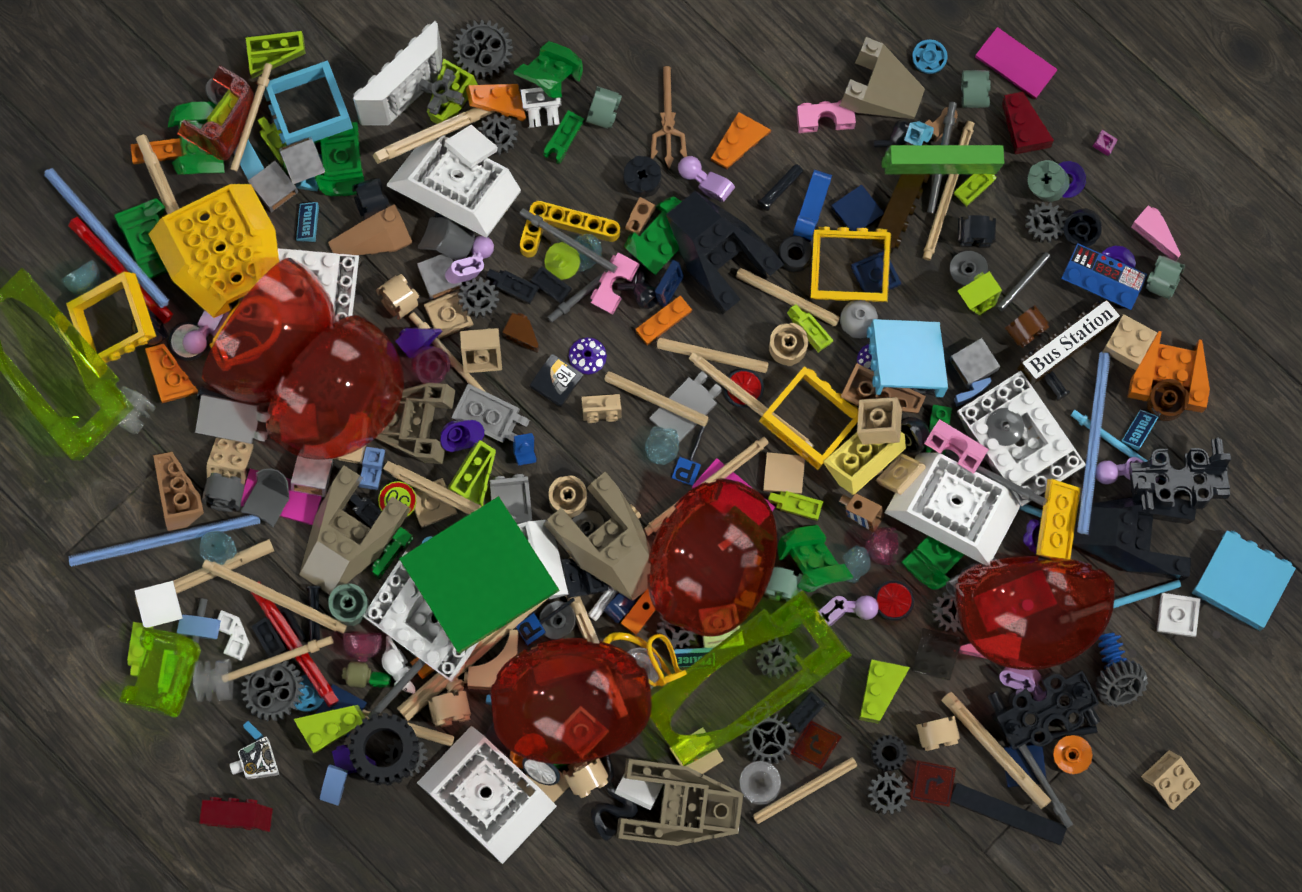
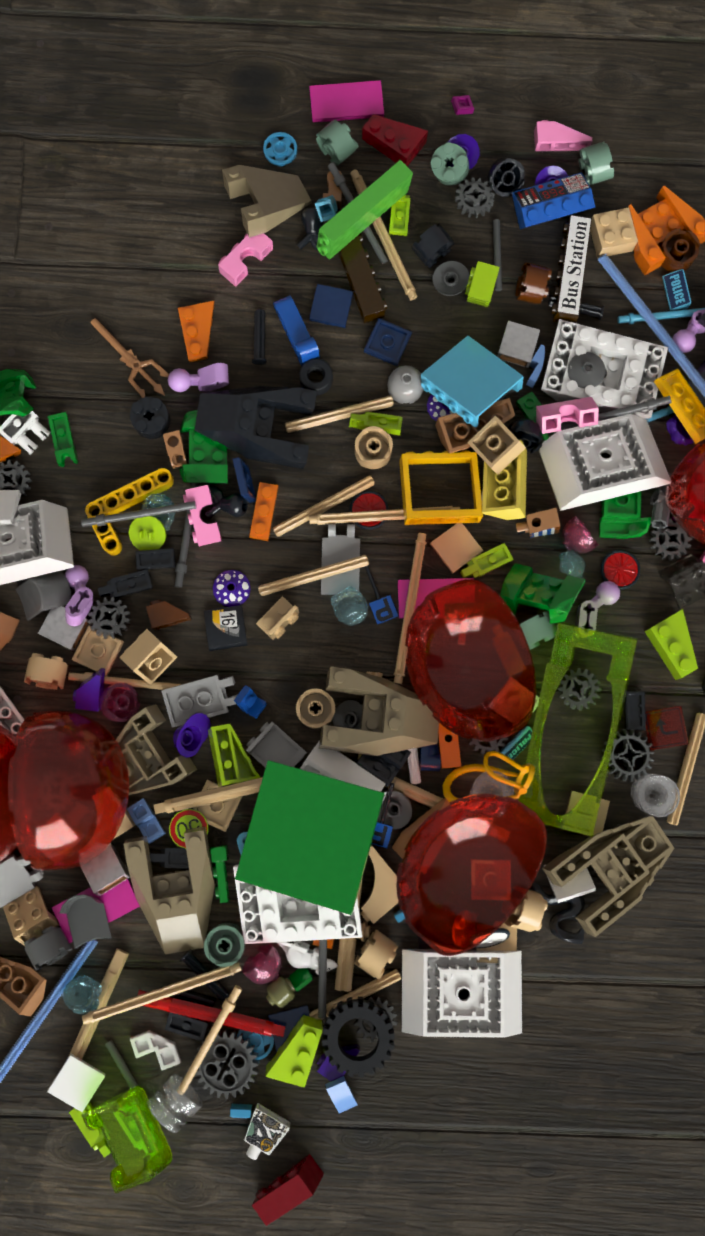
camera: 45 degrees left, 5 degrees up
medium blue slope [177,615,221,639] -> none
sand green brick [586,86,622,129] -> none
yellow window [811,227,891,302] -> none
tan tile [876,453,926,495] -> none

